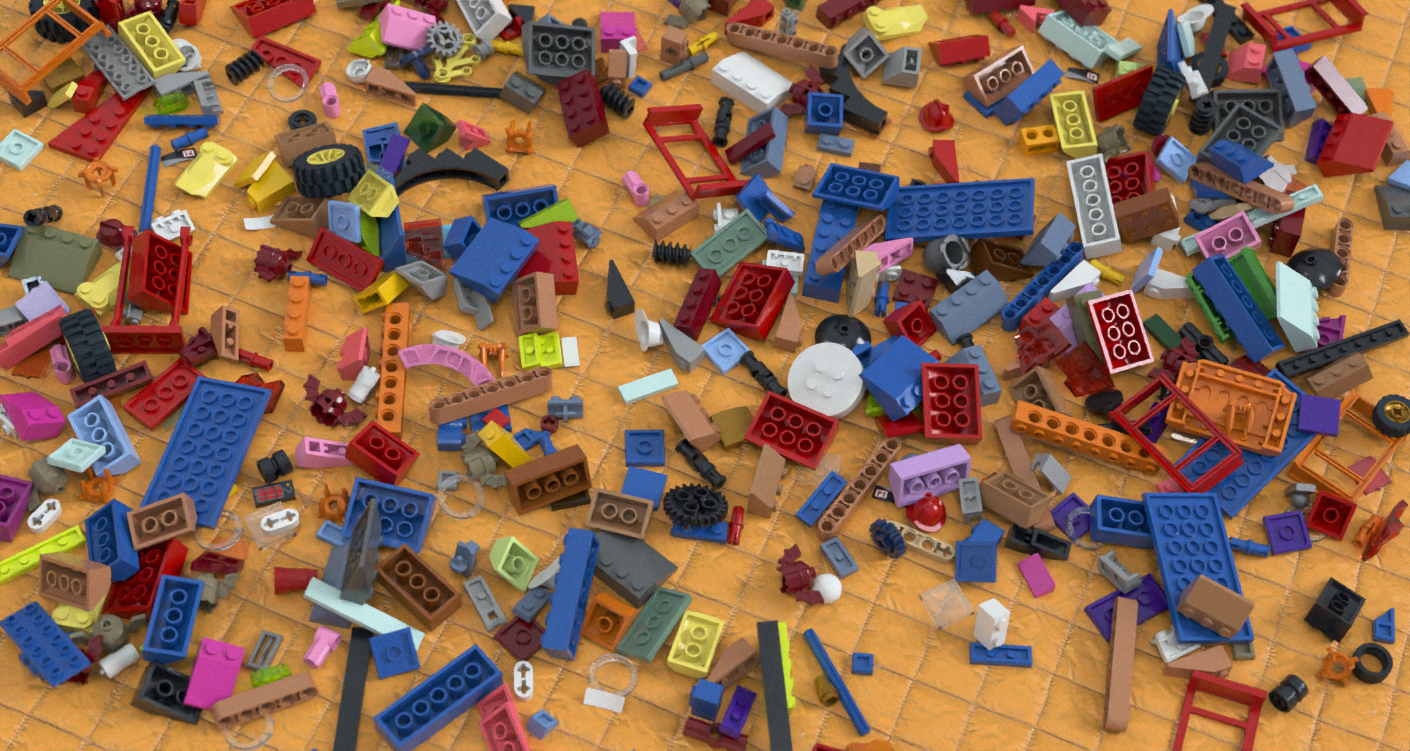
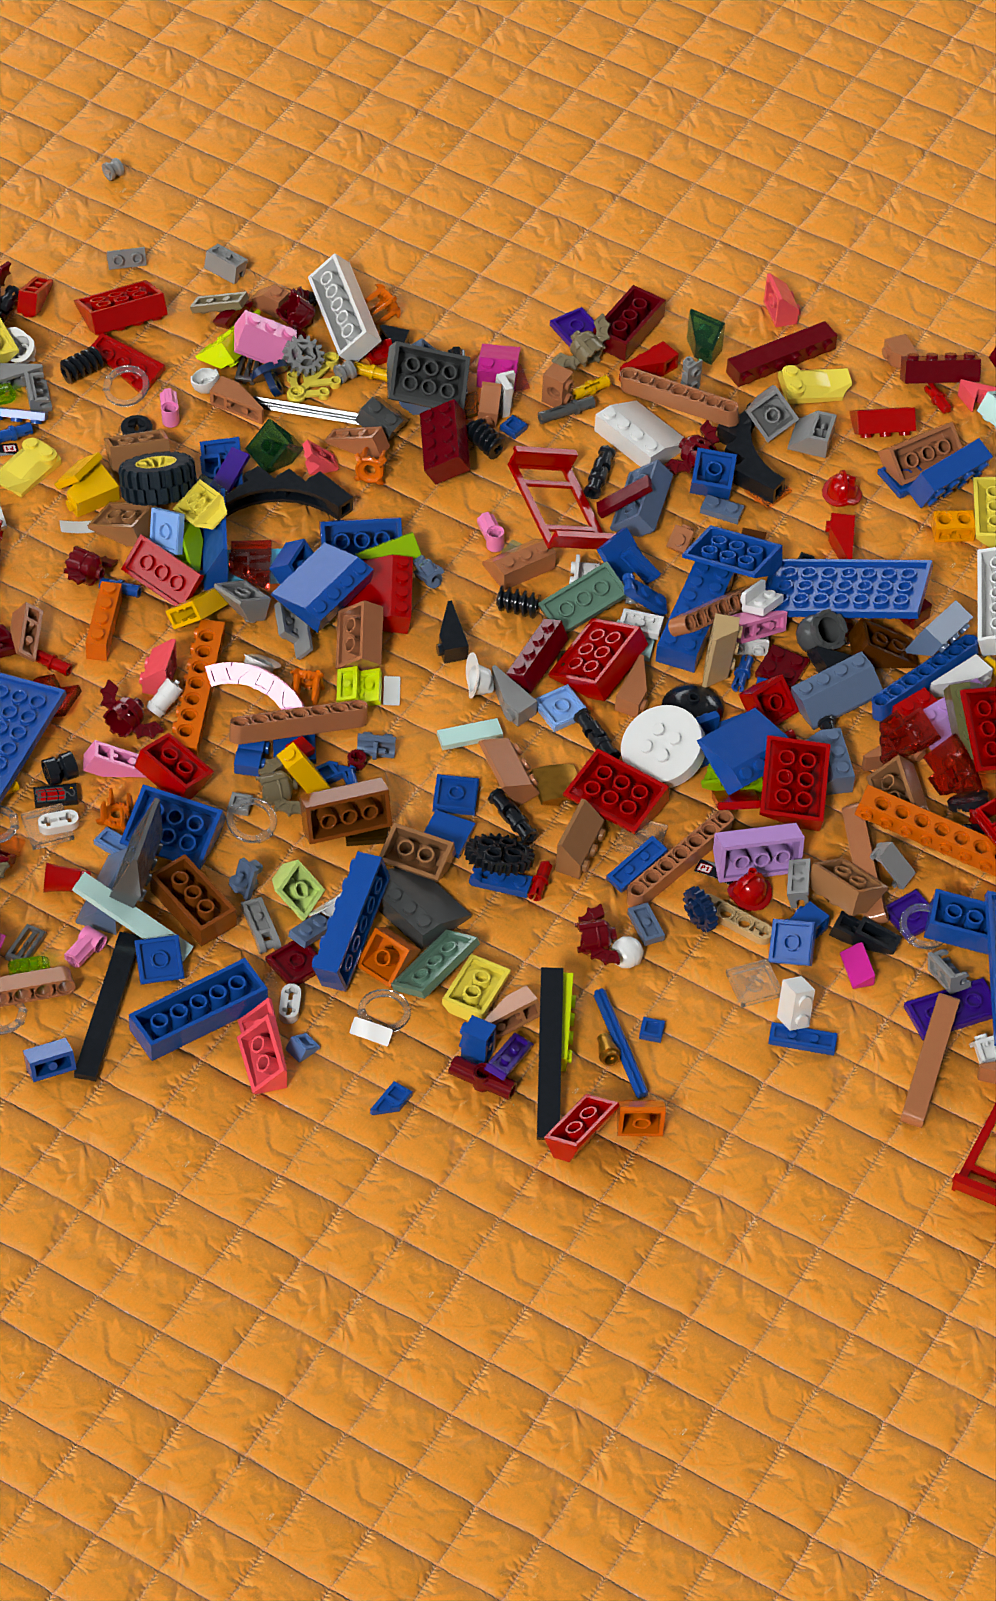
camera: 10 degrees right, 5 degrees down
none -> nougat slope [325,426,390,459]
none -> white bracket [740,579,784,616]

